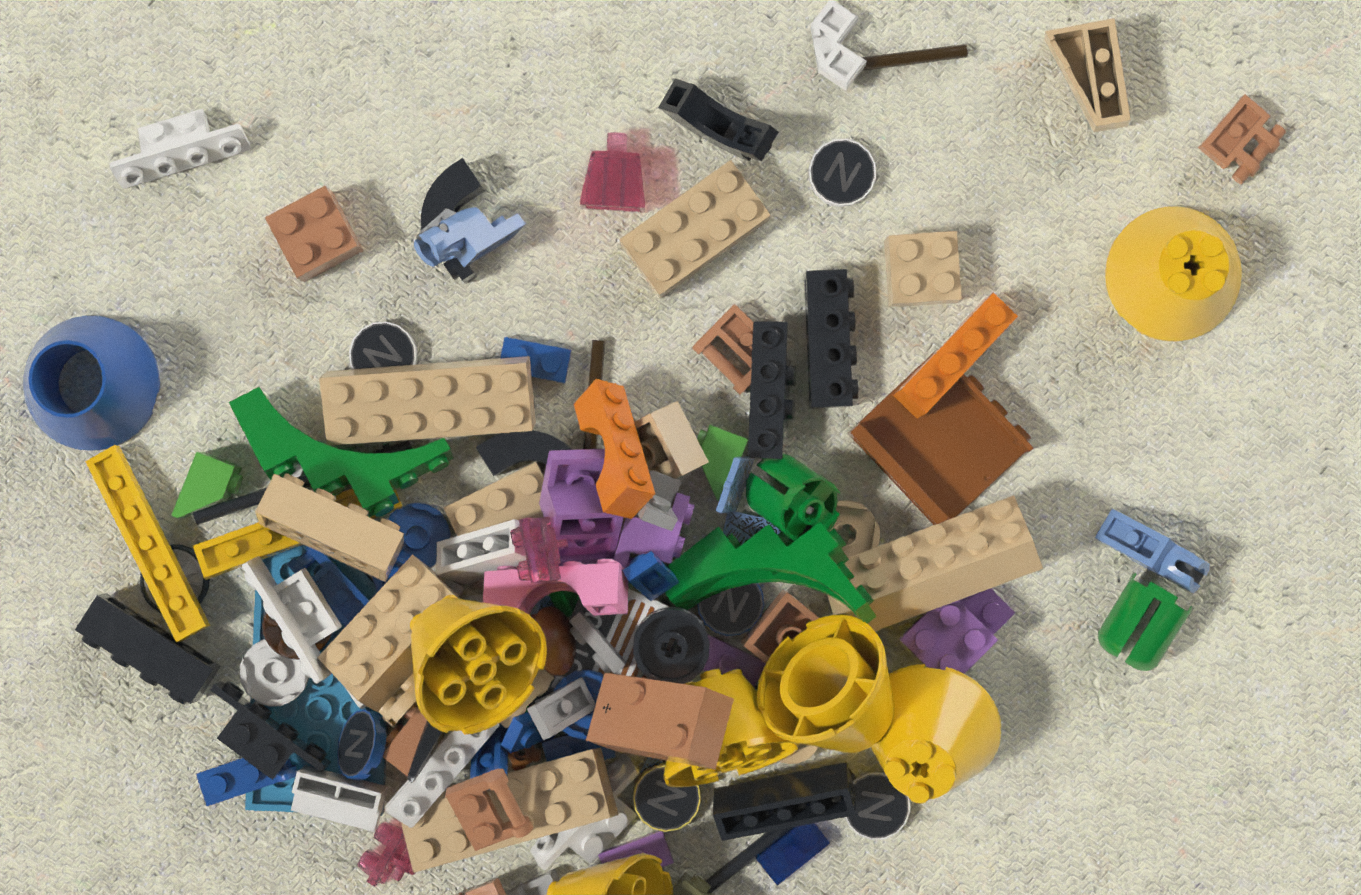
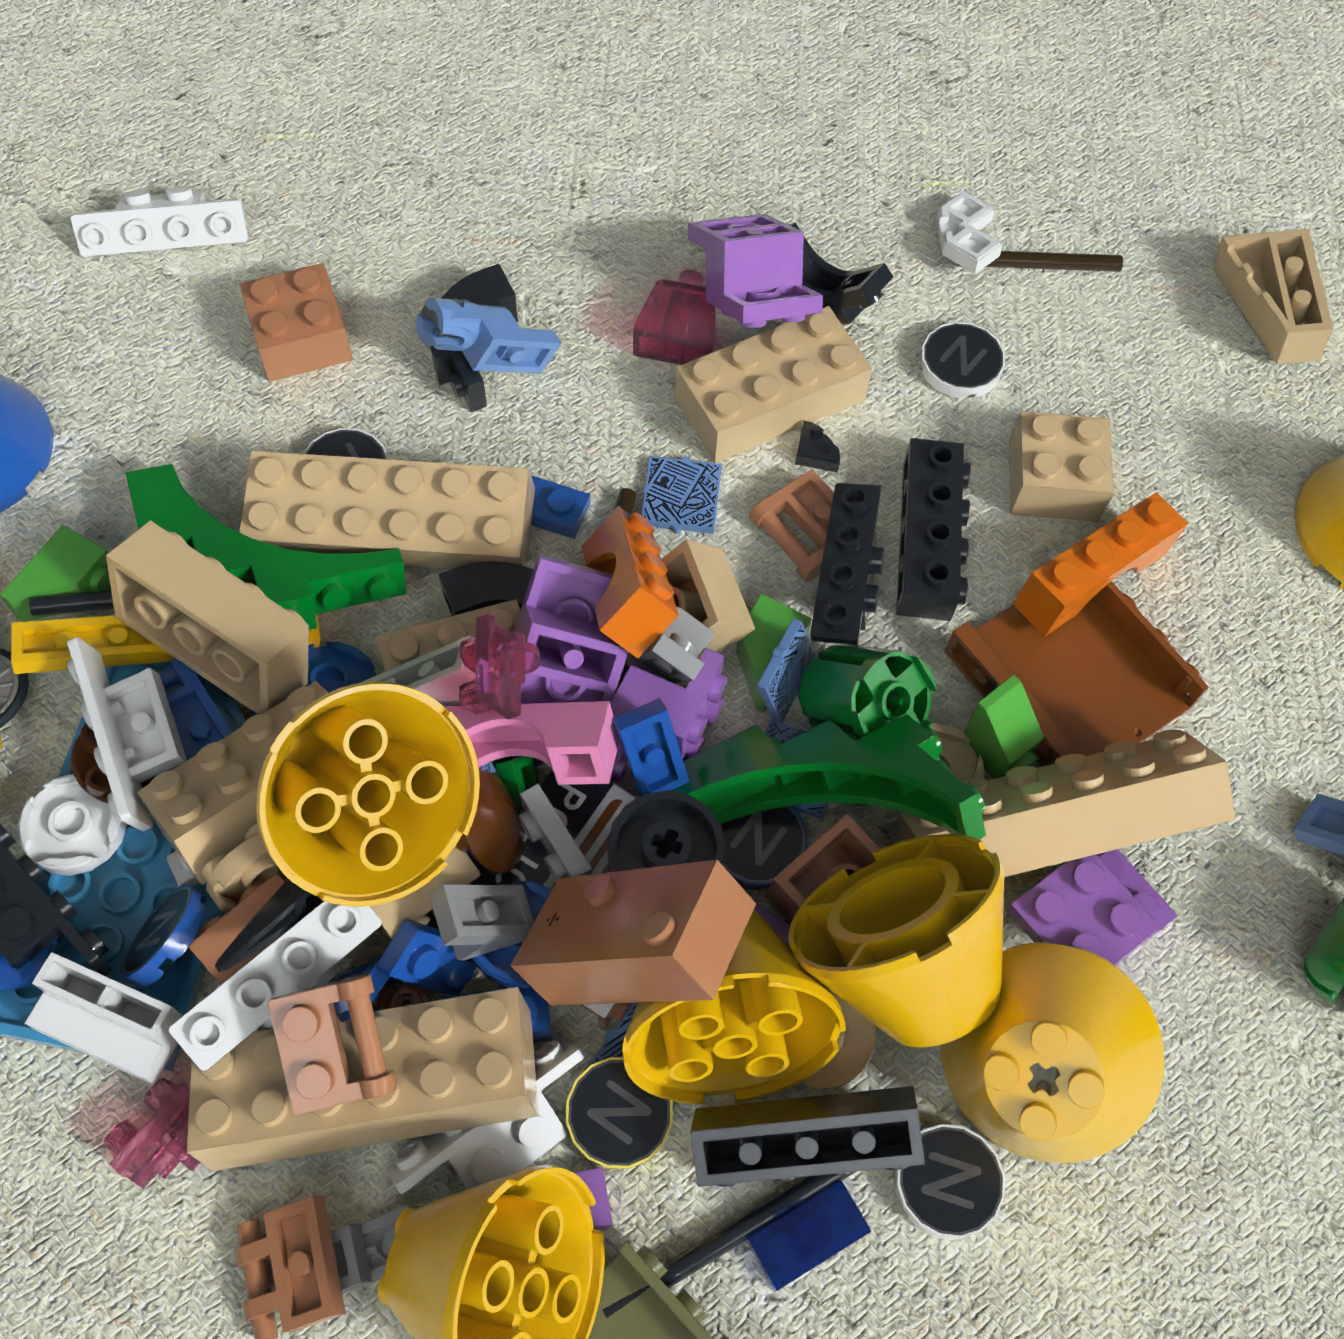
camera: 10 degrees right, 25 degrees down
none -> medium blue piece [642,456,722,534]
none -> medium lavender bracket [688,214,823,328]
none -> black tile [795,420,840,473]
none -> bright green slope [963,675,1044,779]

